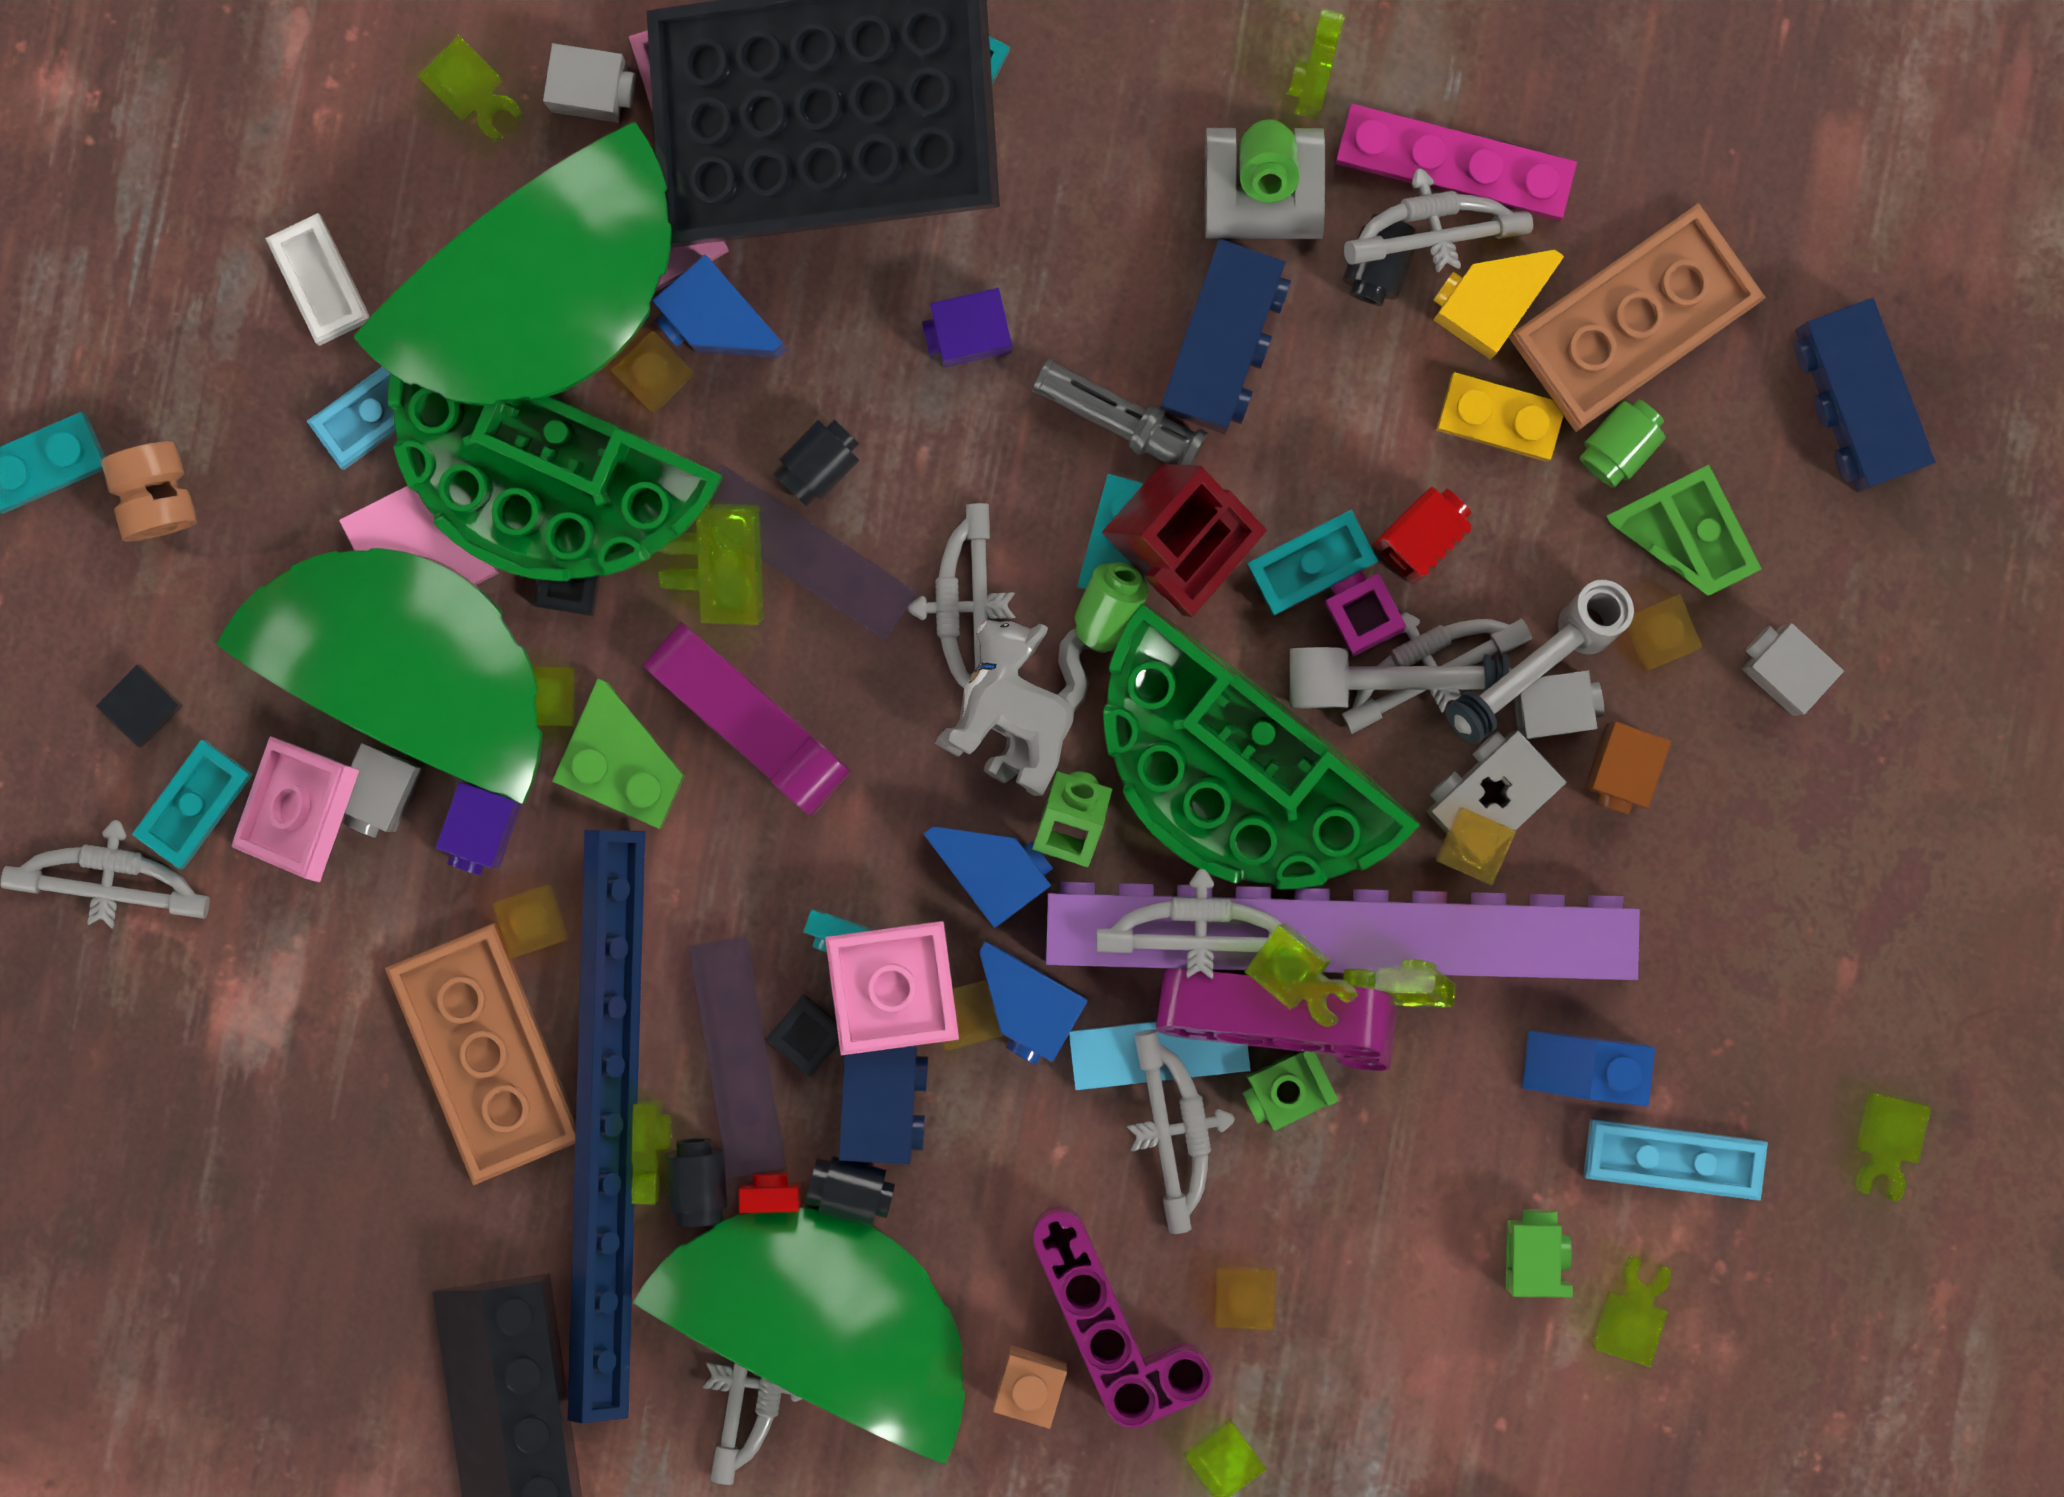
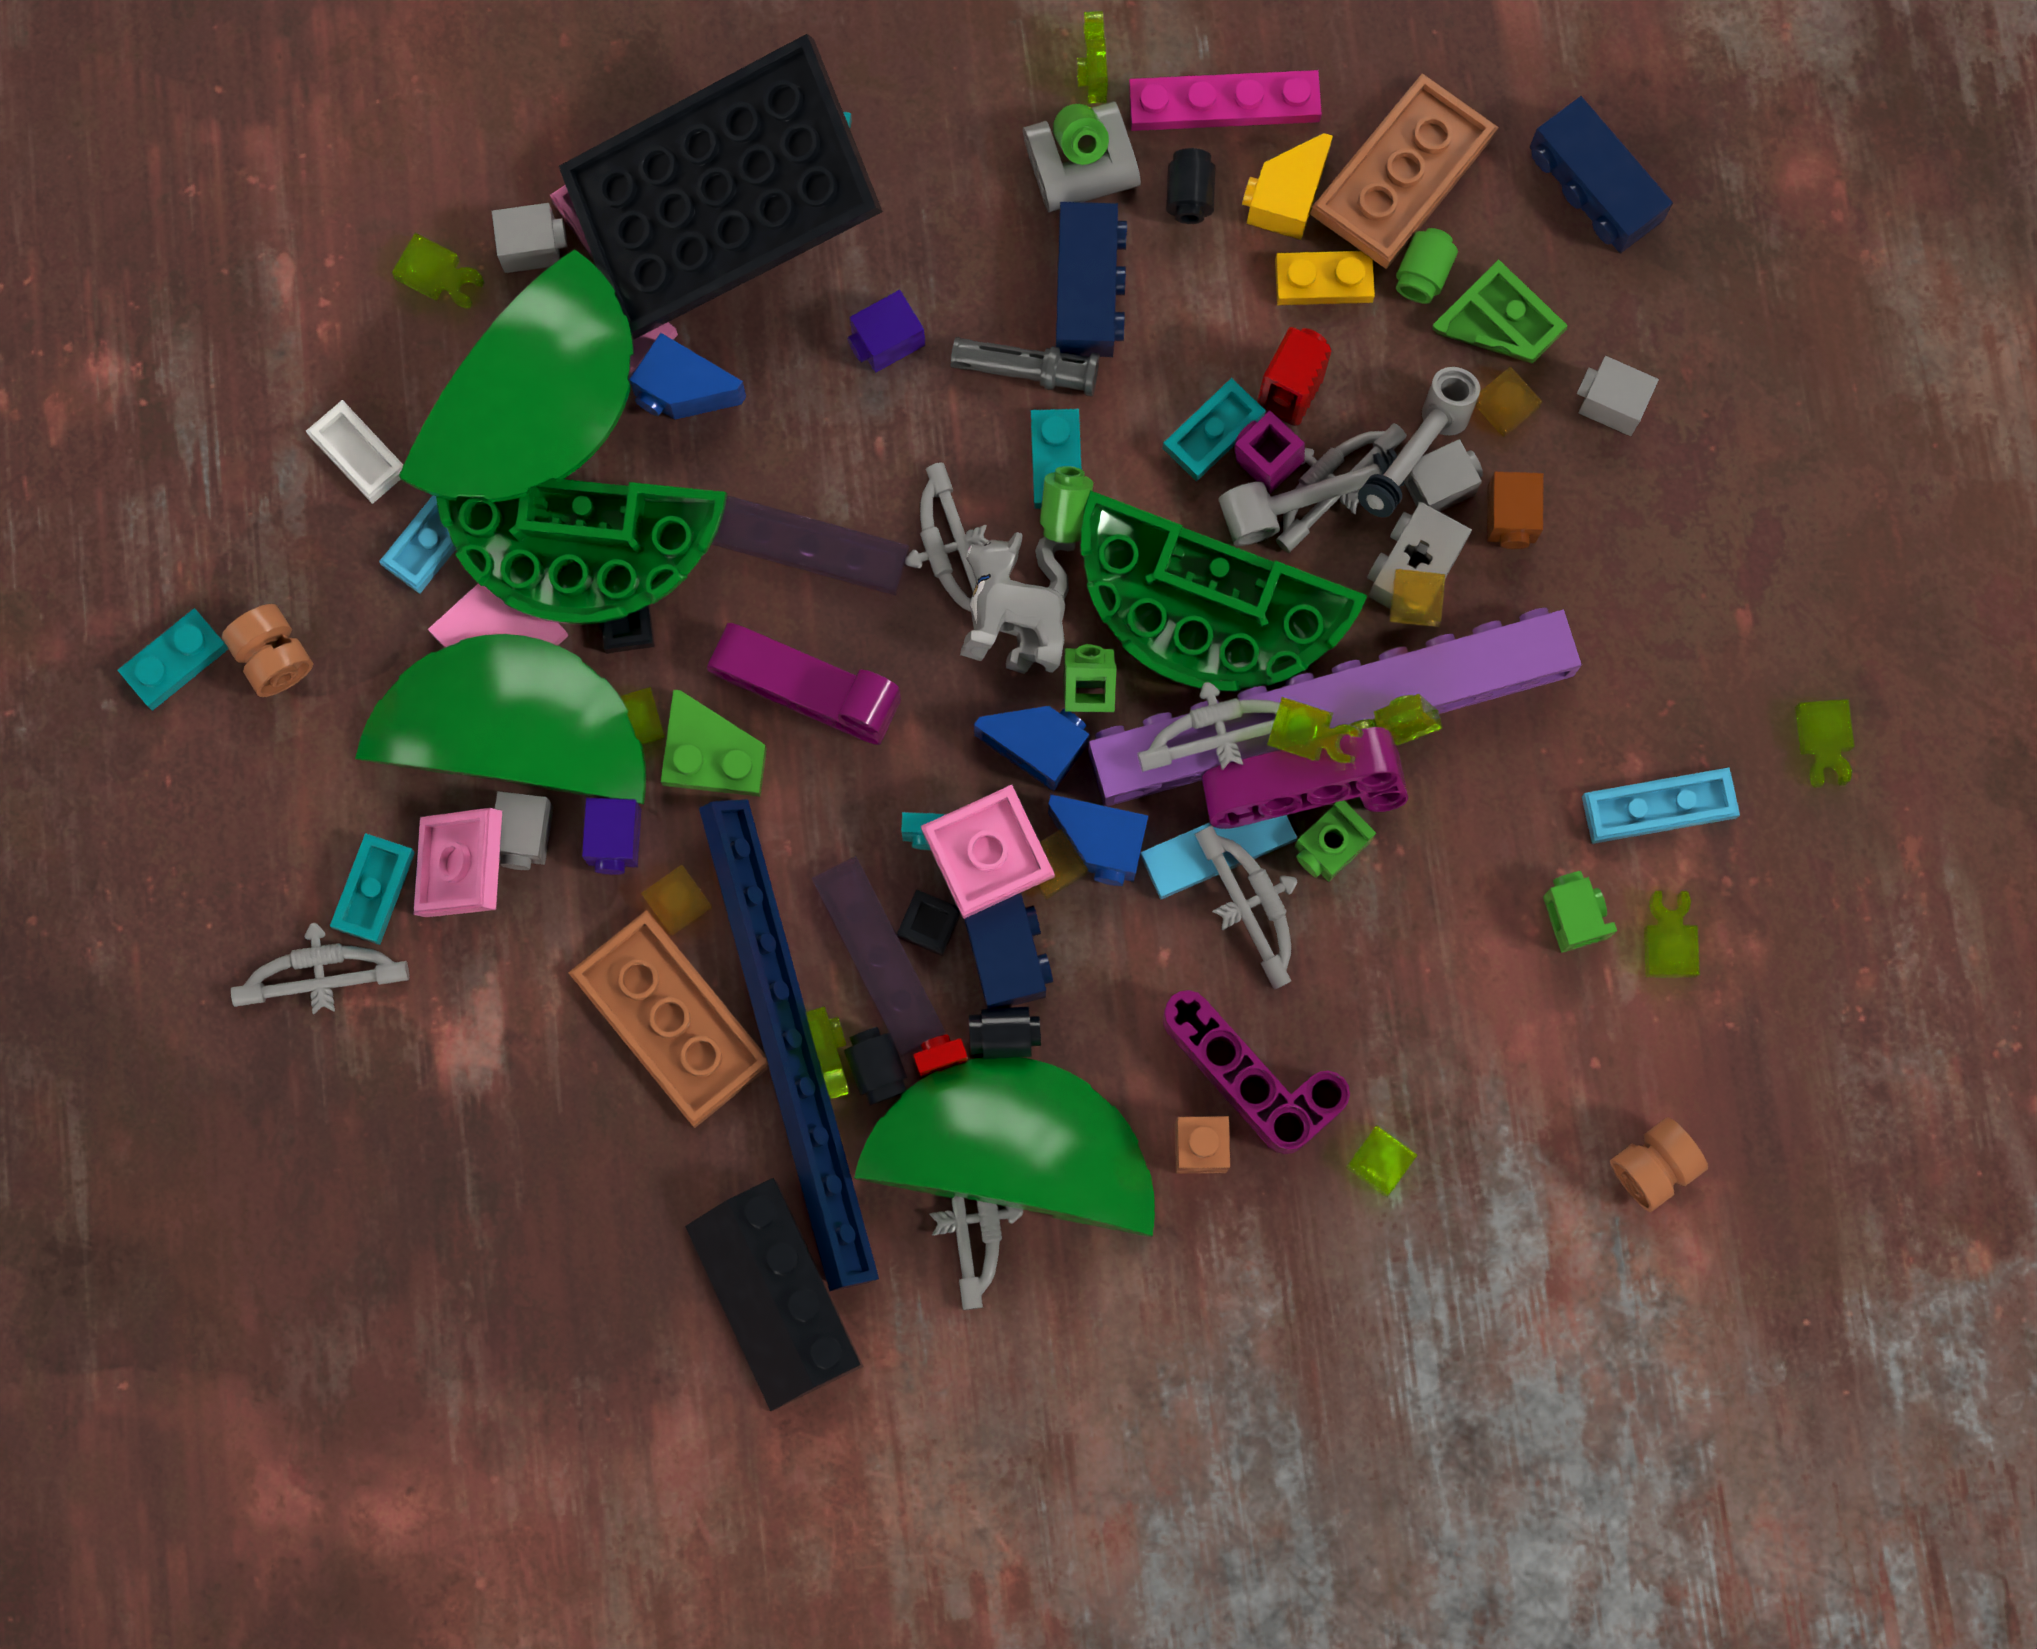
camera: 15 degrees left, 10 degrees down
black tile [96,664,183,747] -> none
clear yellow plate [611,330,695,415] -> none
clear neon green hinge [659,504,764,625] -> none
black brick [773,419,860,507] -> none
dark red plate [1101,464,1267,617] -> none
clear yellow plate [1214,1266,1276,1330] -> none
light grey piece [1344,168,1533,272] -> none
blue slope [1521,1030,1655,1107] -> none

